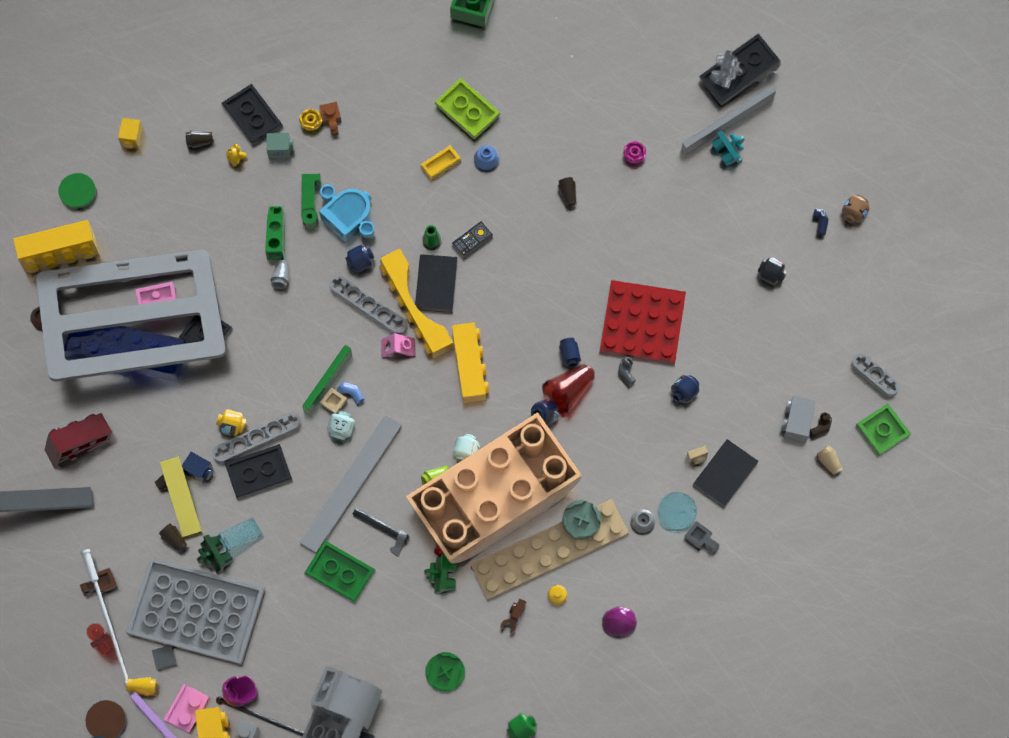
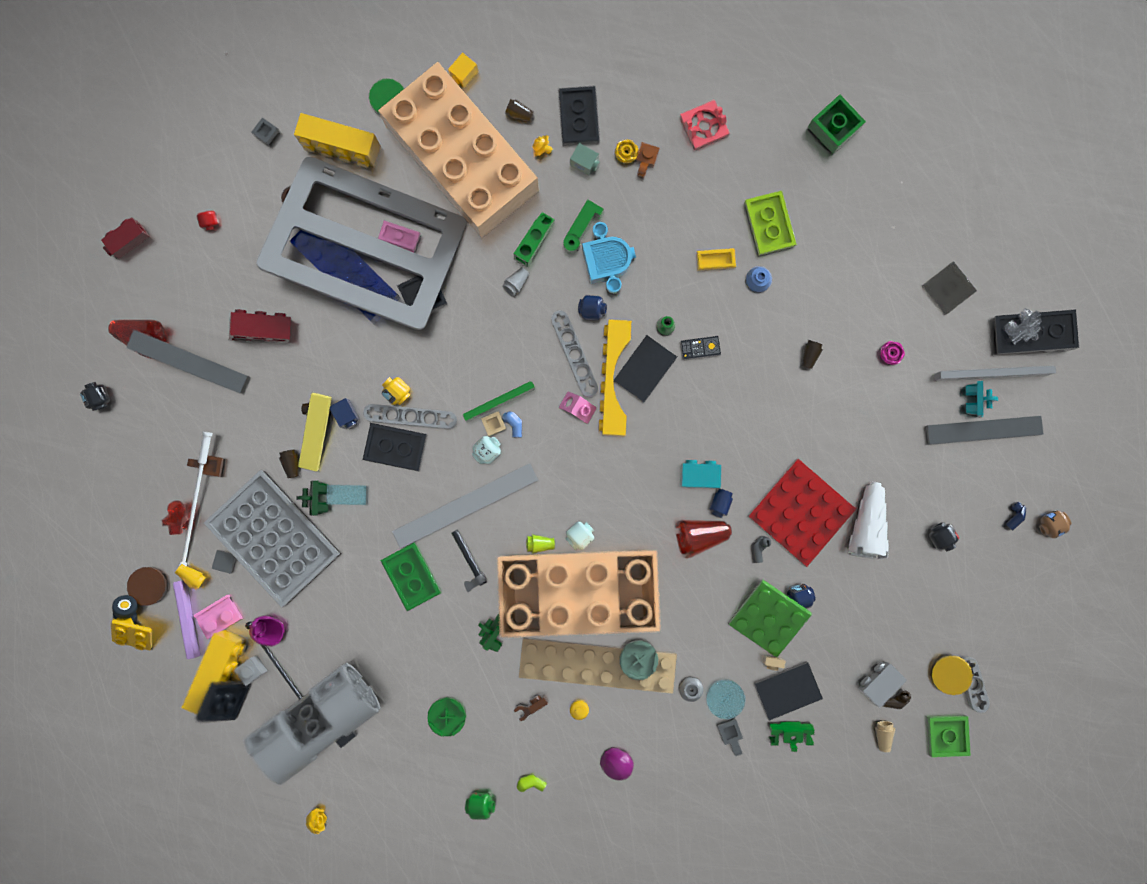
camera: 30 degrees right, 15 degrees up
yellow brick [452,322,489,403] -> none
dark blue head [531,399,559,425] -> none
none -> light nougat brick [378,62,539,239]
none -> lime arm [517,775,547,792]
none -> coral piece [680,100,730,150]
none -> teal brick [680,460,721,488]
none -> bright green plate [729,579,812,658]
none -> green piece [769,722,815,752]
none -> white cone [848,482,889,559]
none -> clear smoke tile [922,261,977,315]
none -> dark grey tile [926,416,1044,445]
none -> yellow tile [932,656,973,695]

